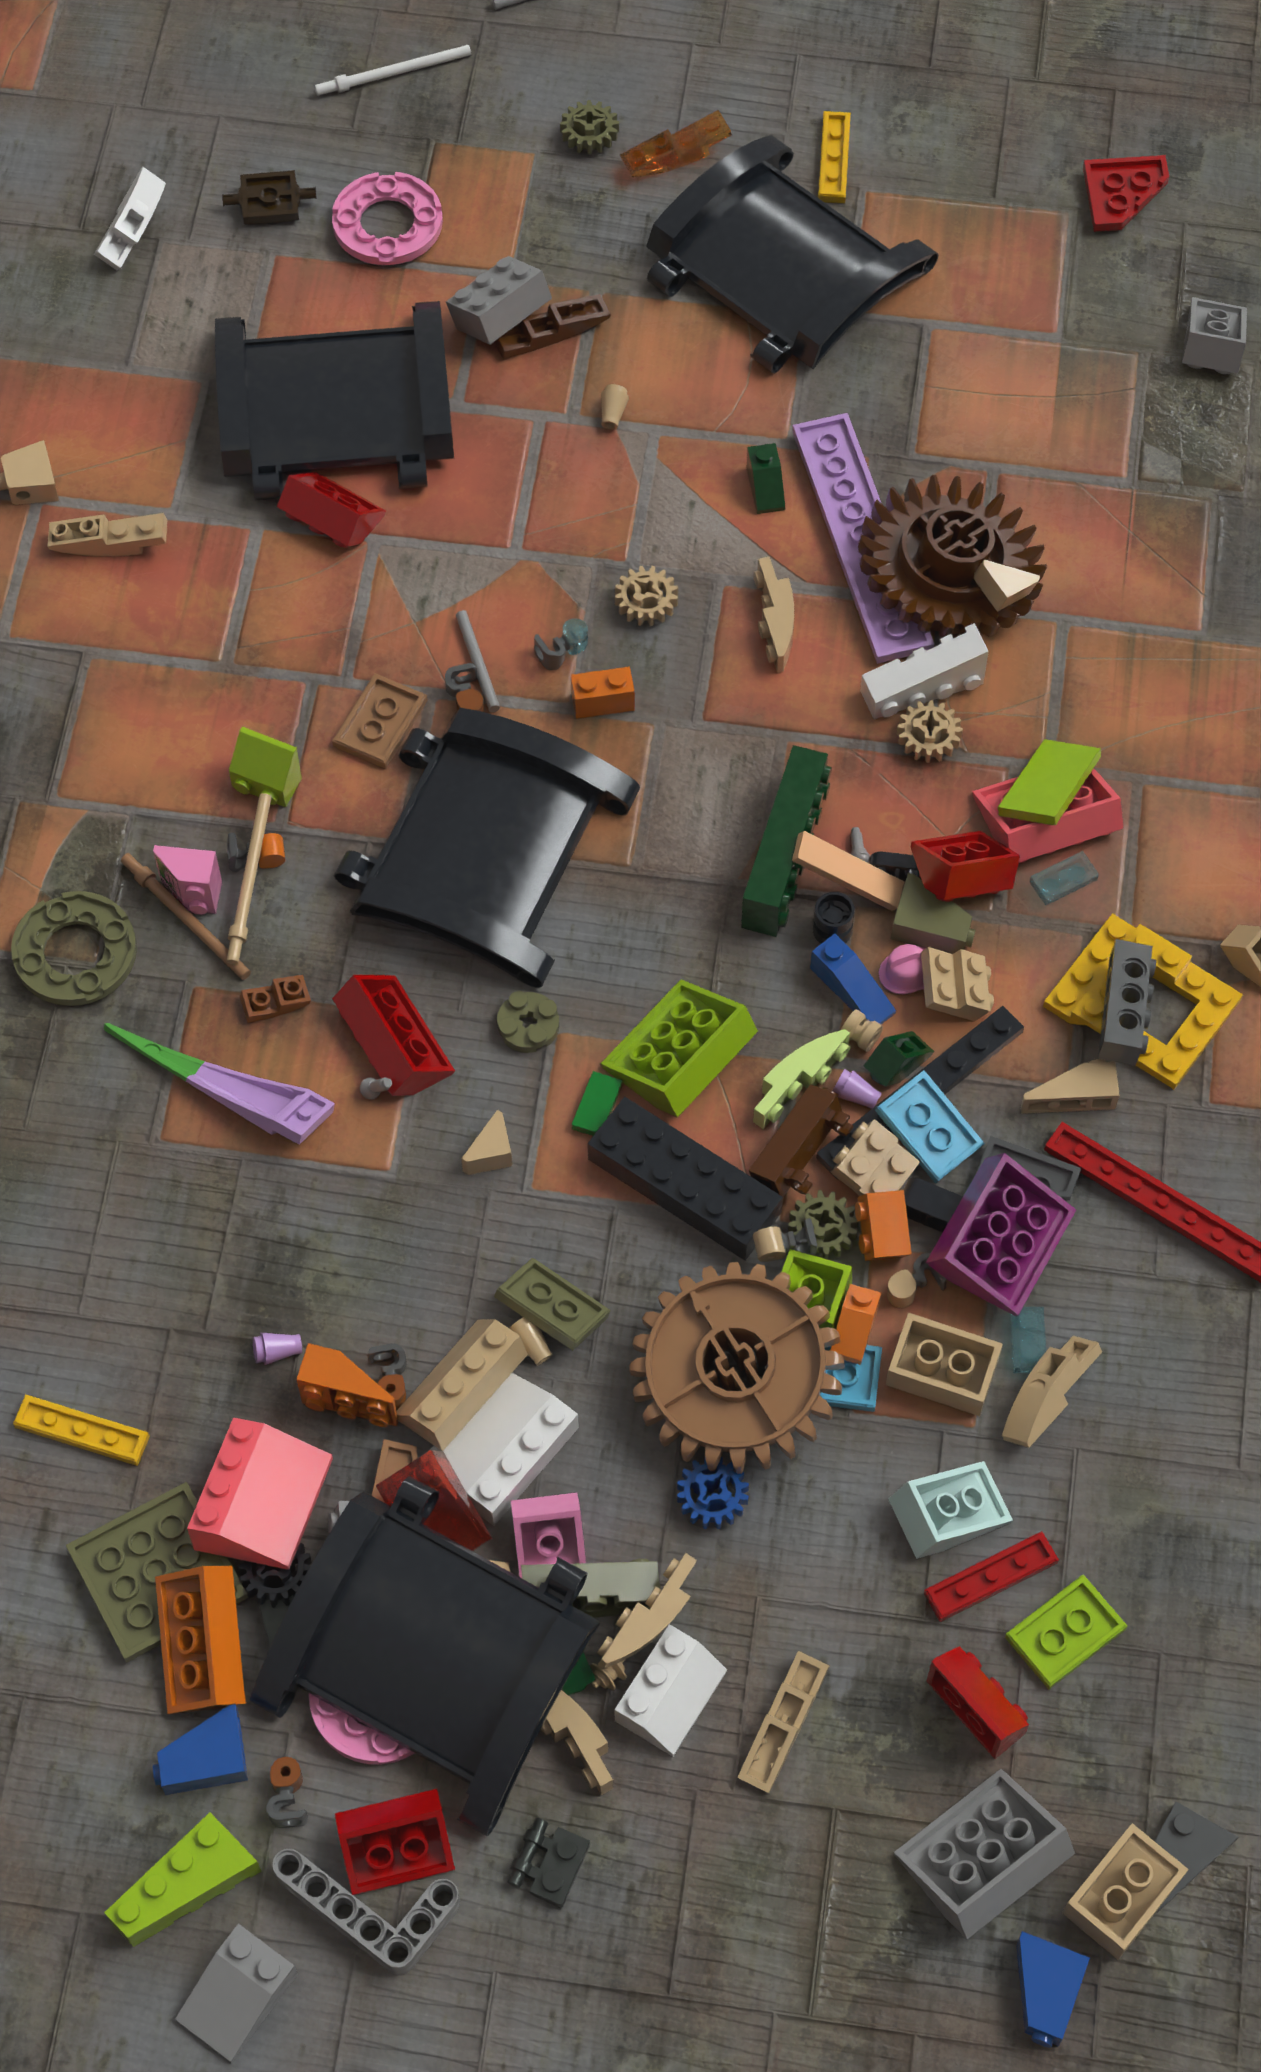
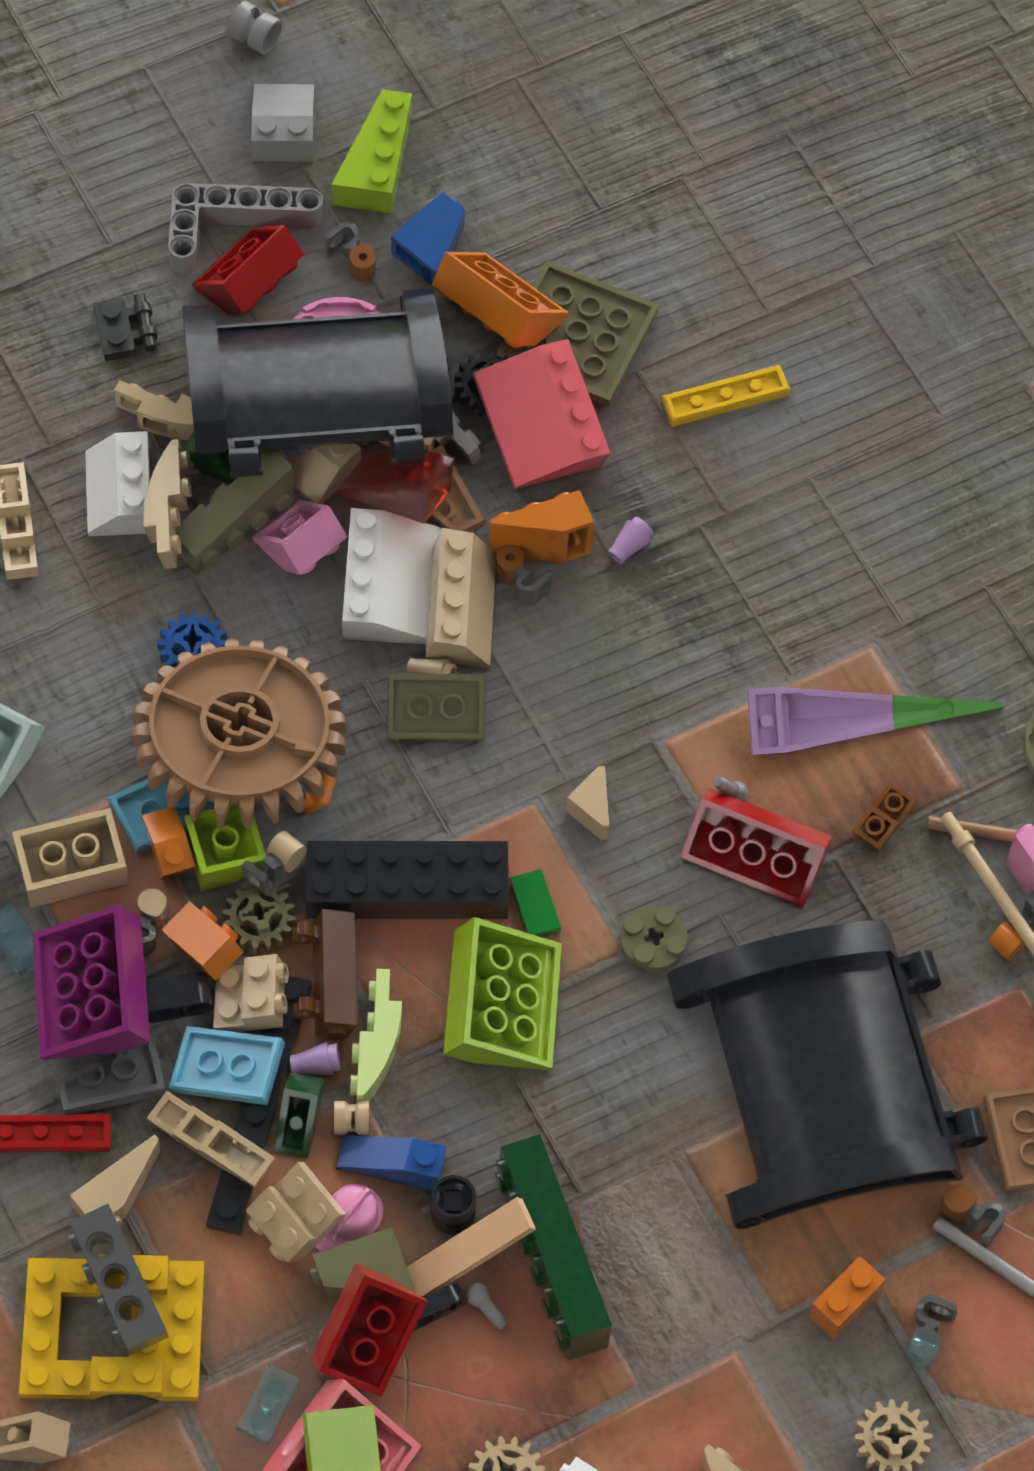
camera: 140 degrees right, 0 degrees up
none -> tan slope [147,1091,276,1187]

